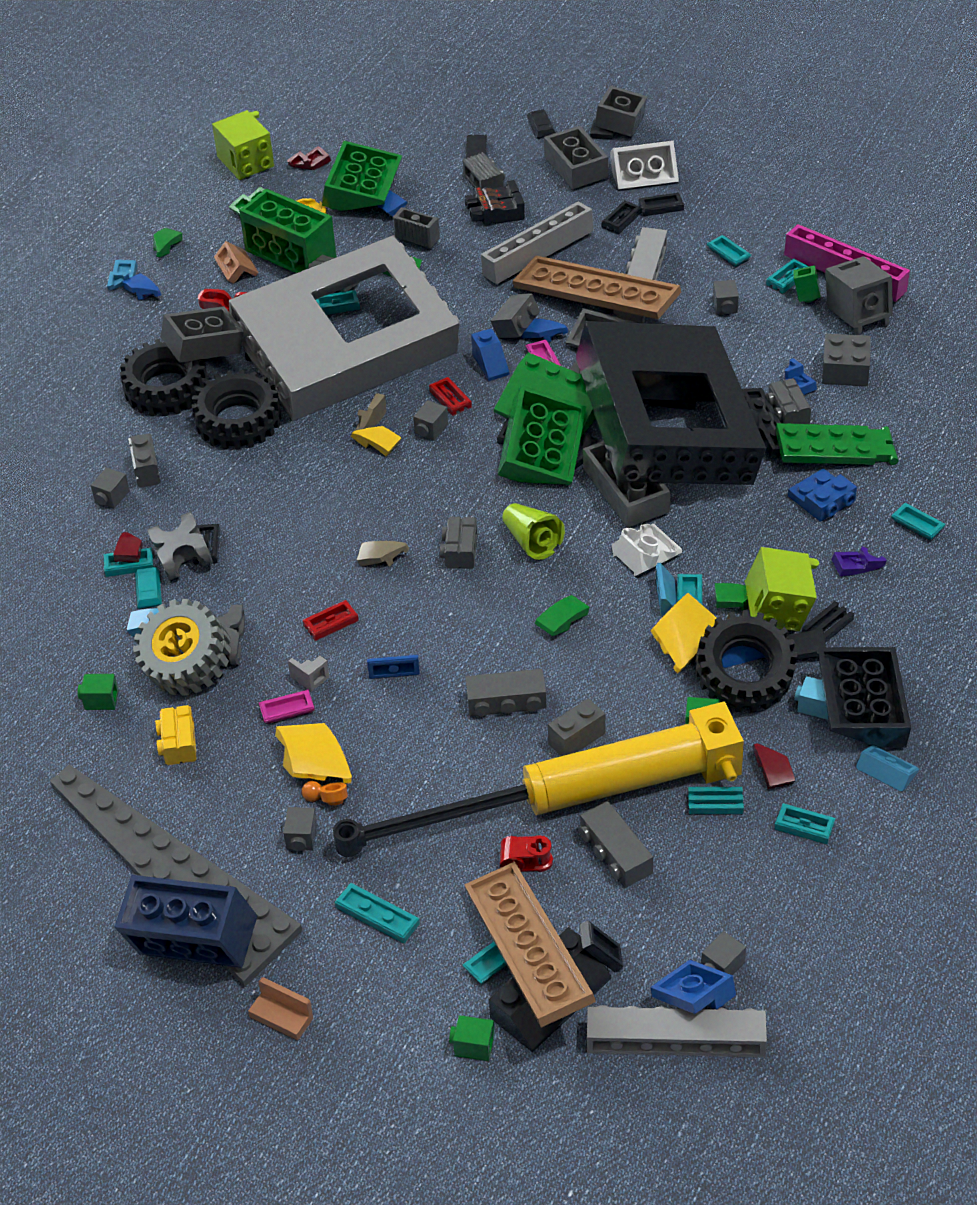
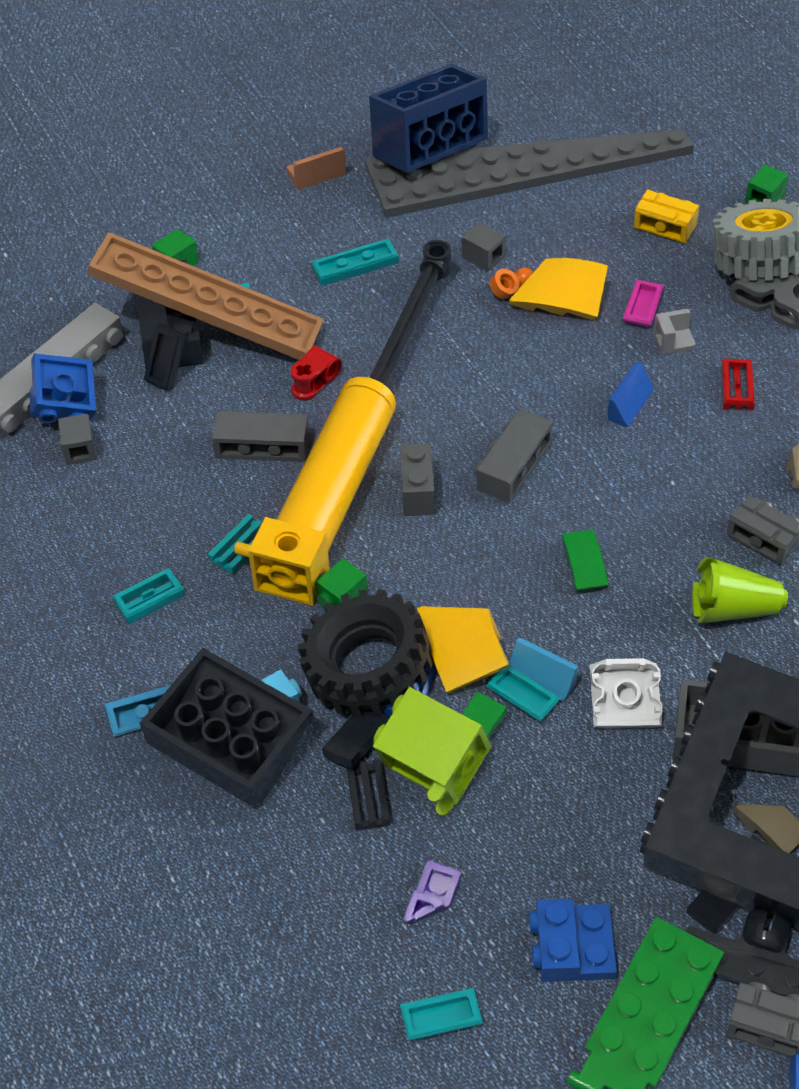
camera: 125 degrees right, 5 degrees up
dark red slope [752,743,795,789] -> none

